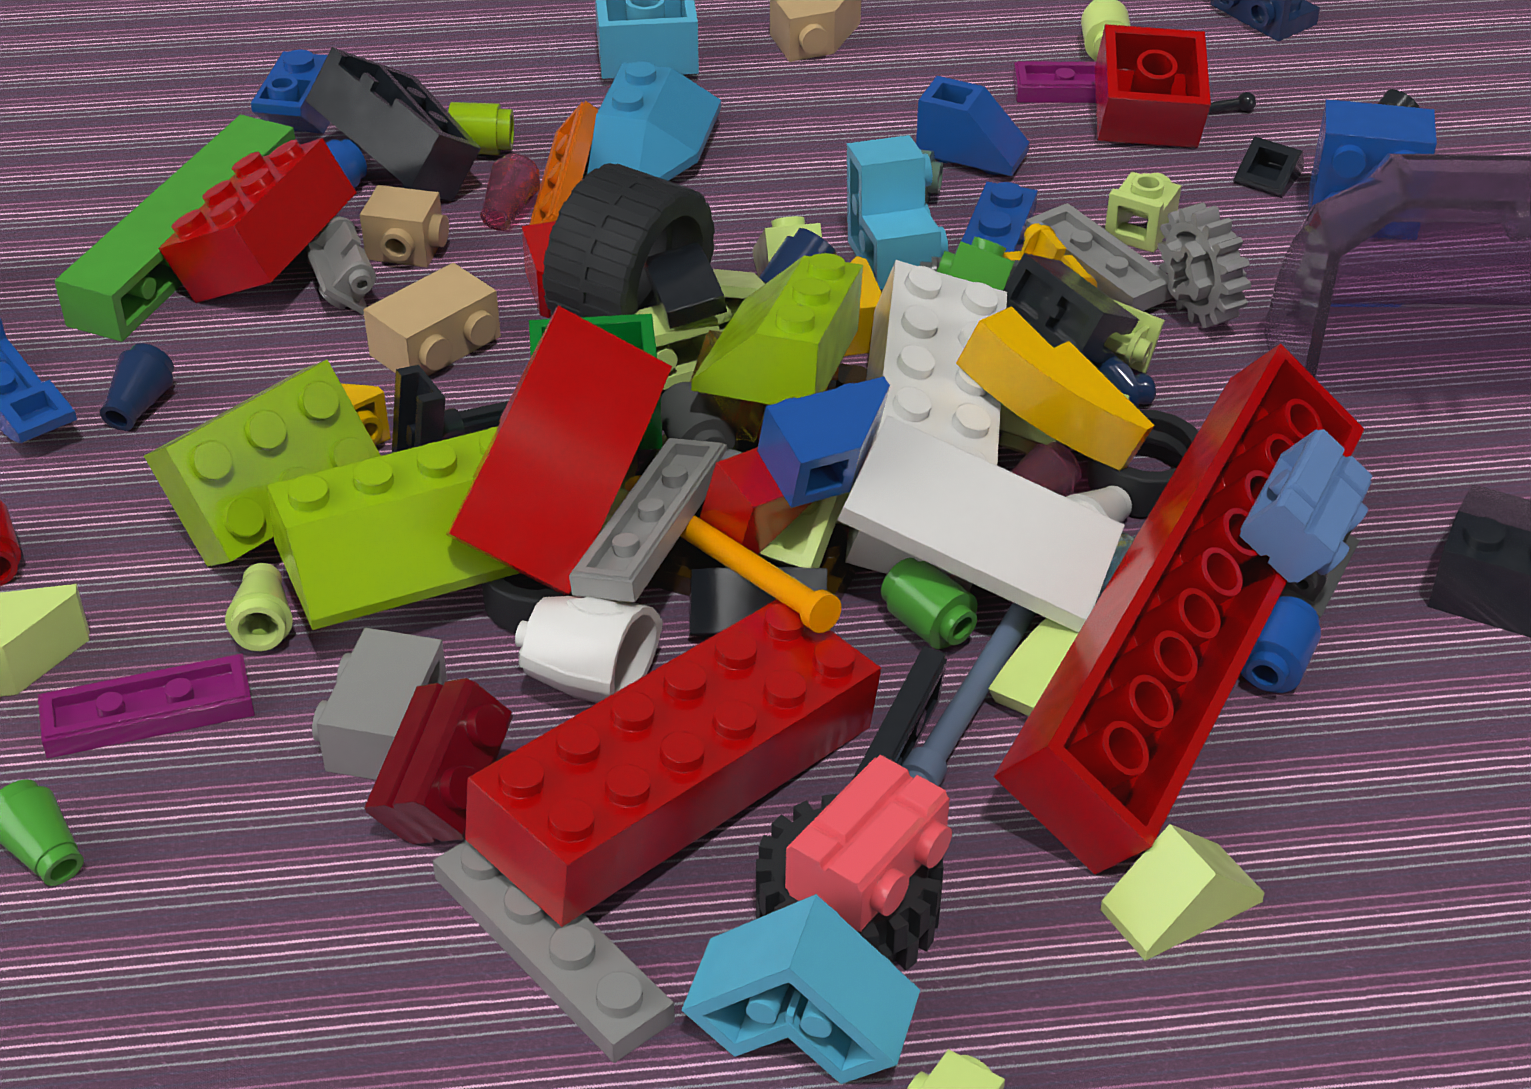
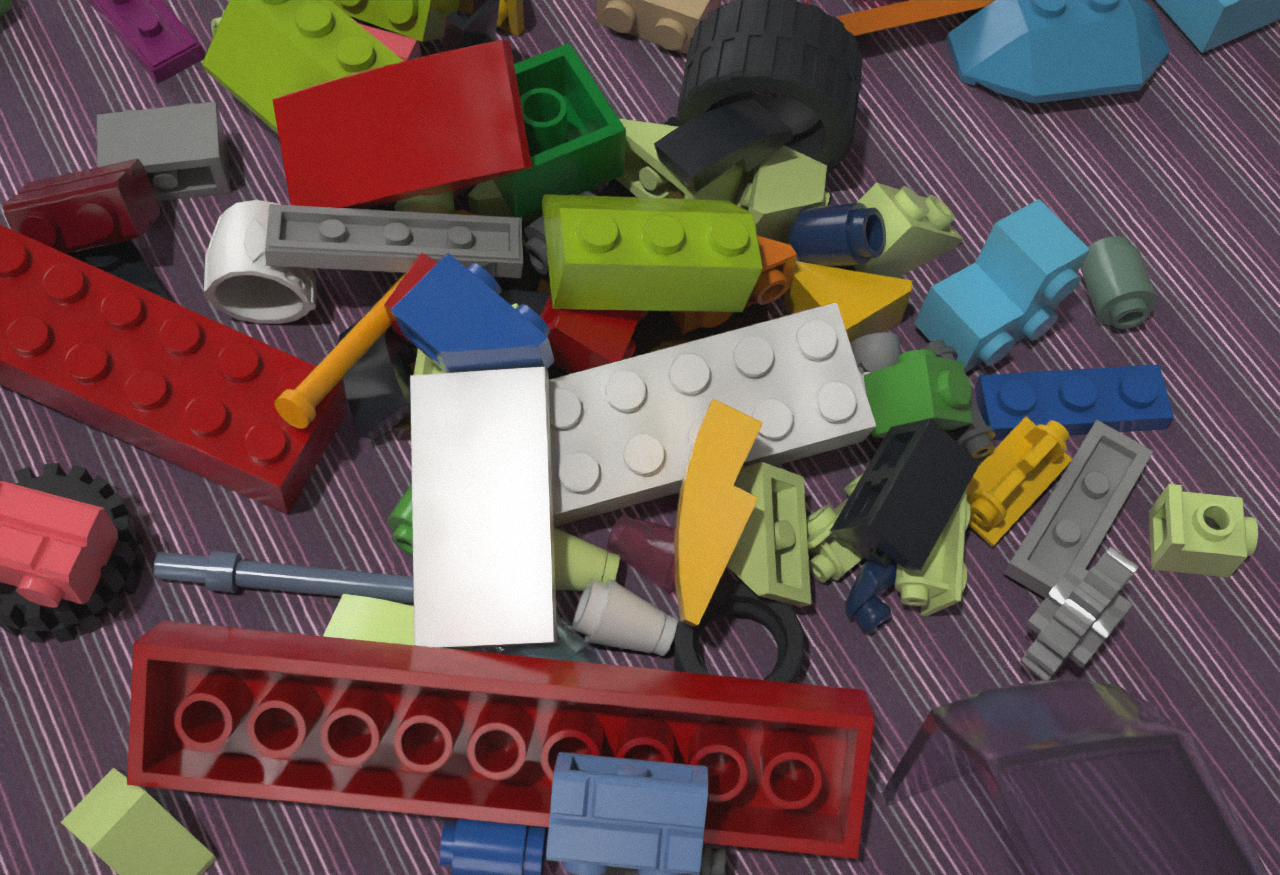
camera: 65 degrees right, 20 degrees up
black tile [851,646,947,781] -> none
blue slope [916,76,1030,176] -> none

